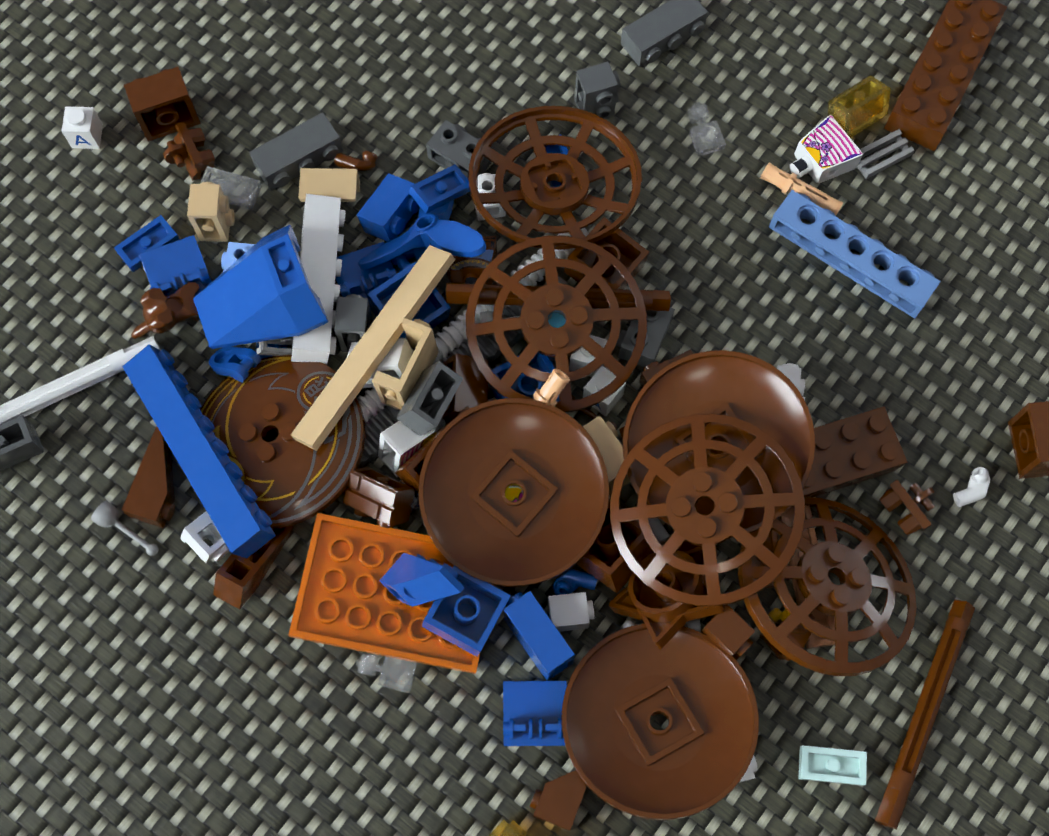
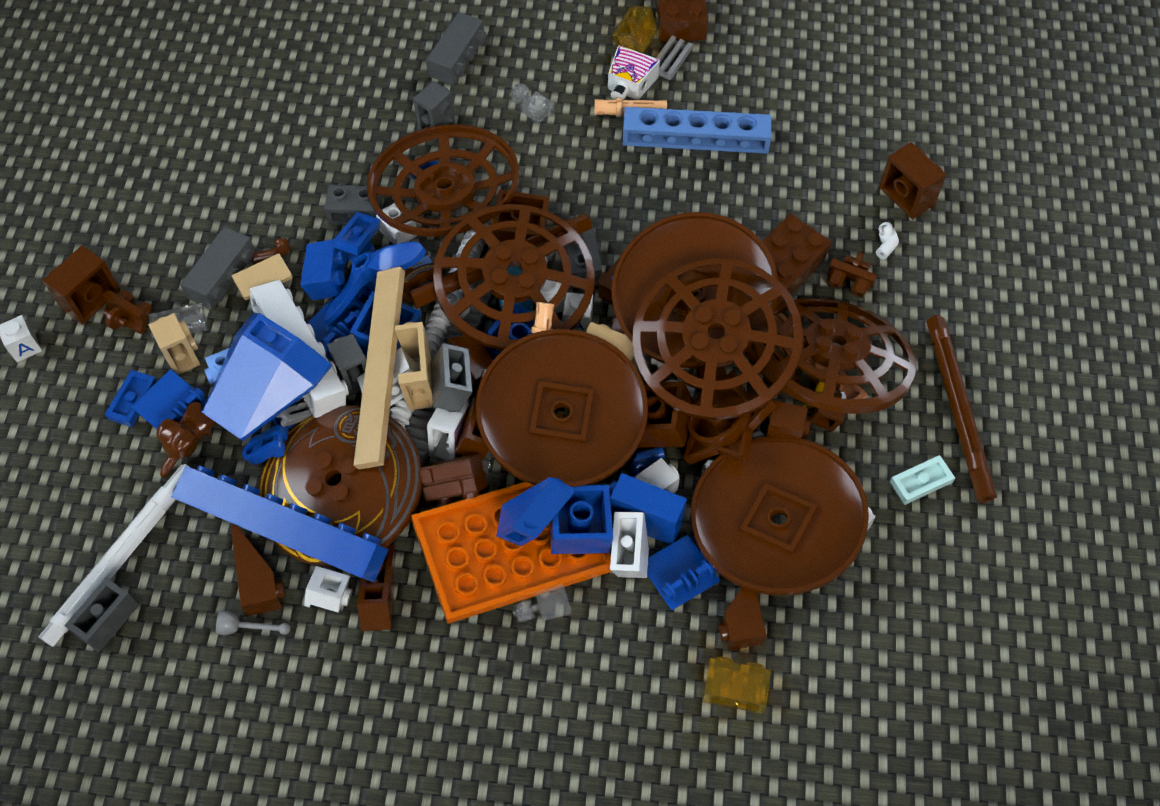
camera: 30 degrees left, 10 degrees down
none -> white slope [610,512,649,578]

